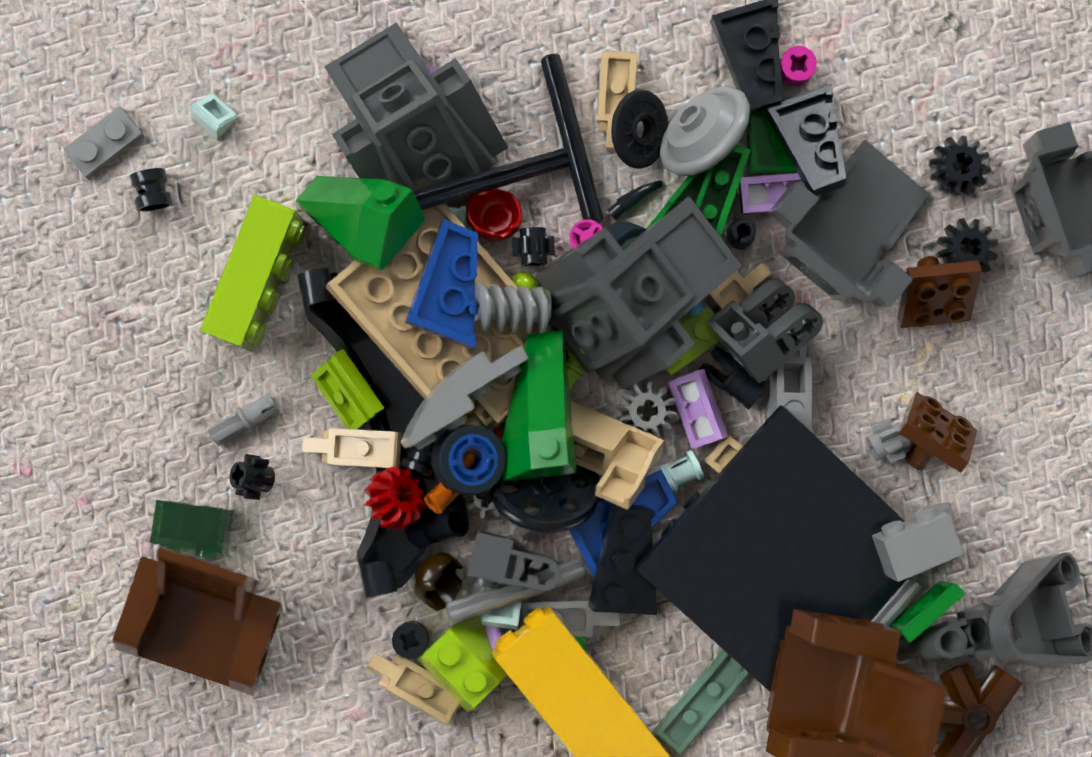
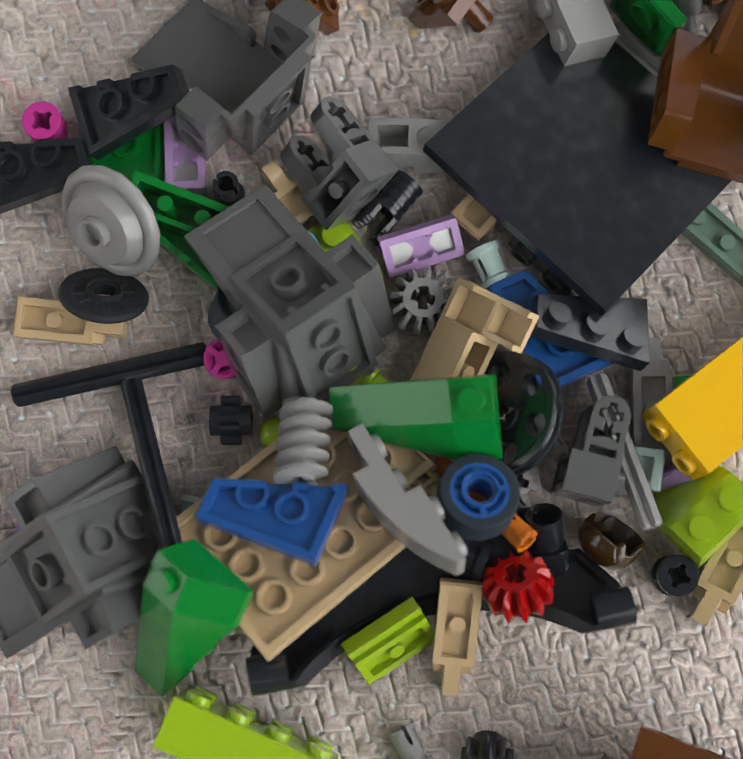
camera: 90 degrees left, 5 degrees down
red hair [466,188,523,242] -> none
black helmet [607,180,663,221] -> none
light grey gear [866,419,911,465] -> none

